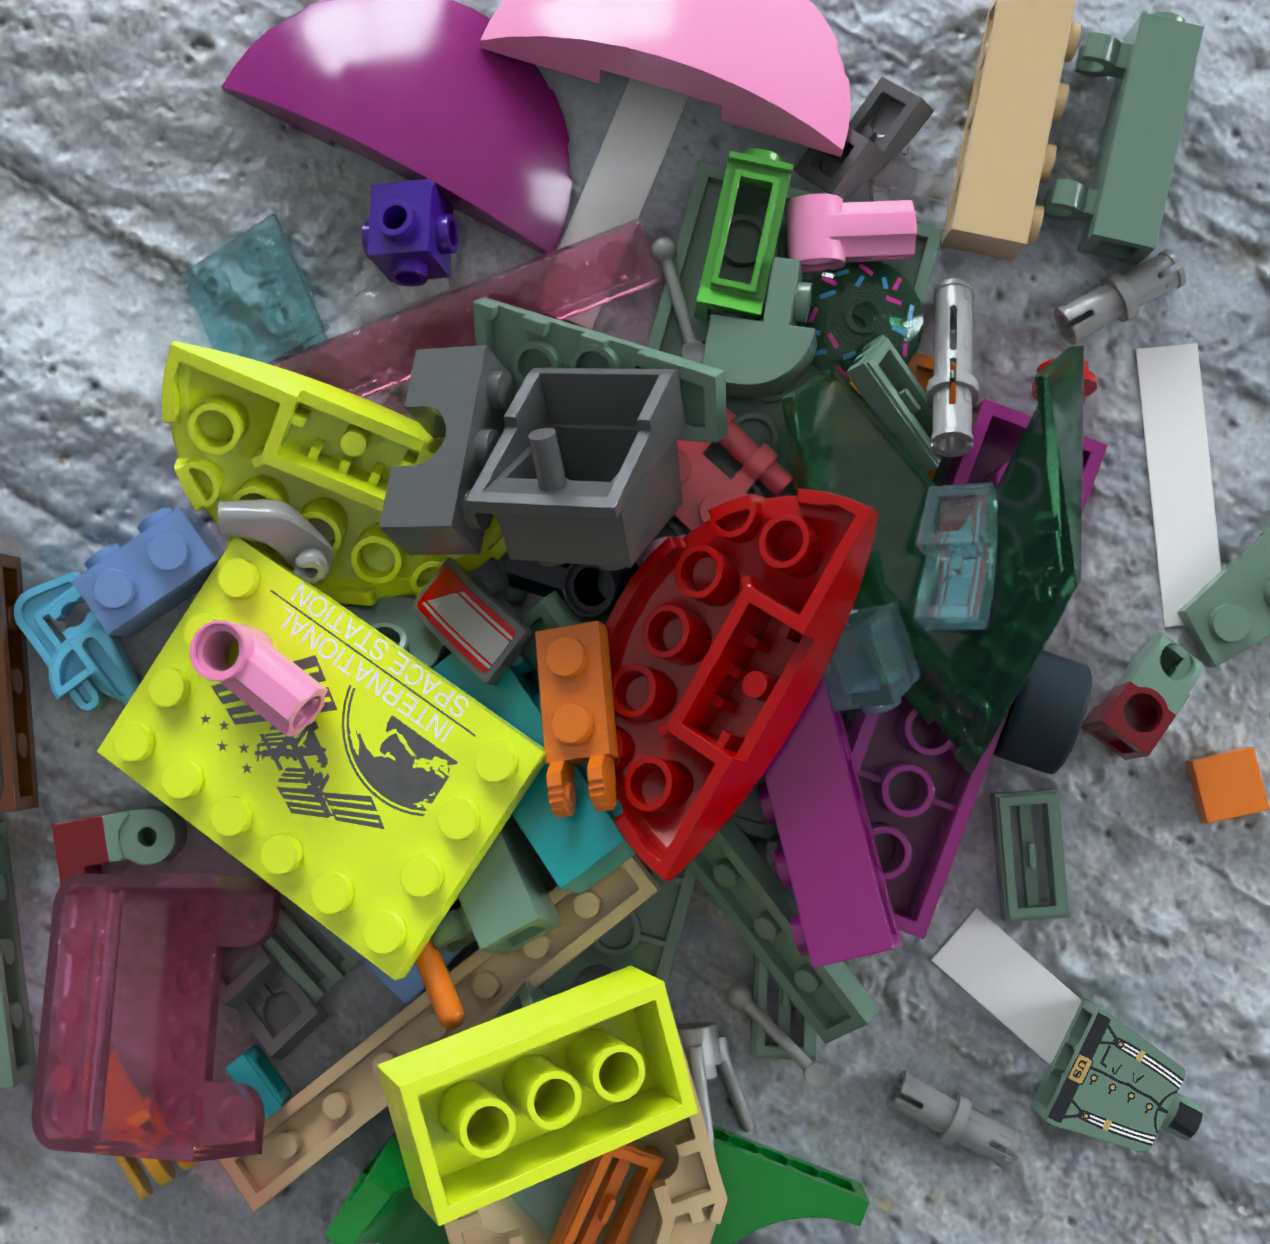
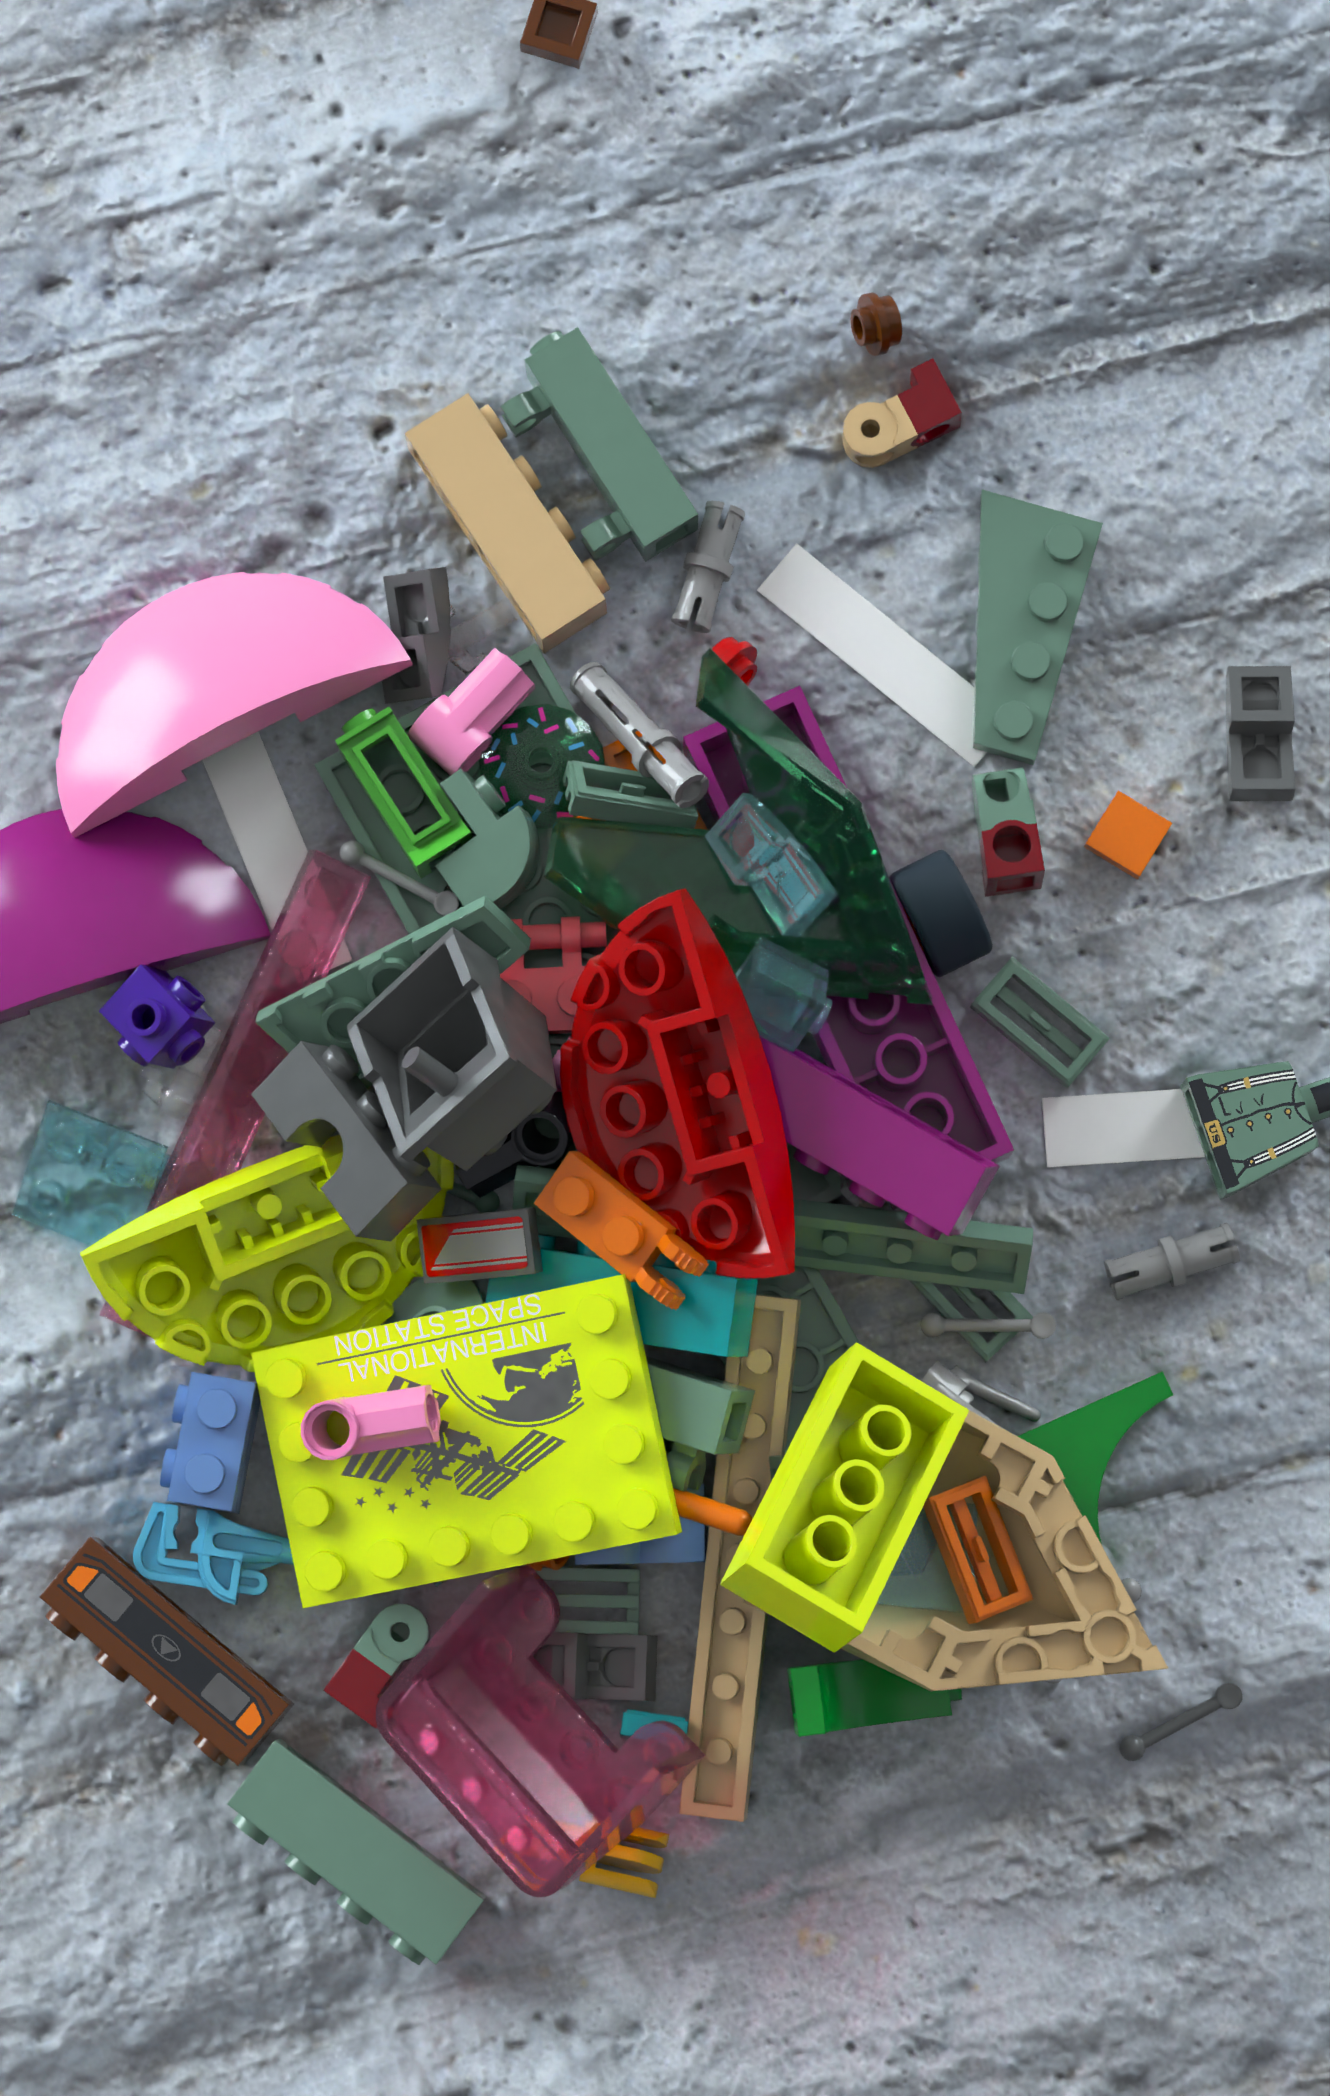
camera: 45 degrees left, 5 degrees down
light grey arm [218,499,334,584] -> none

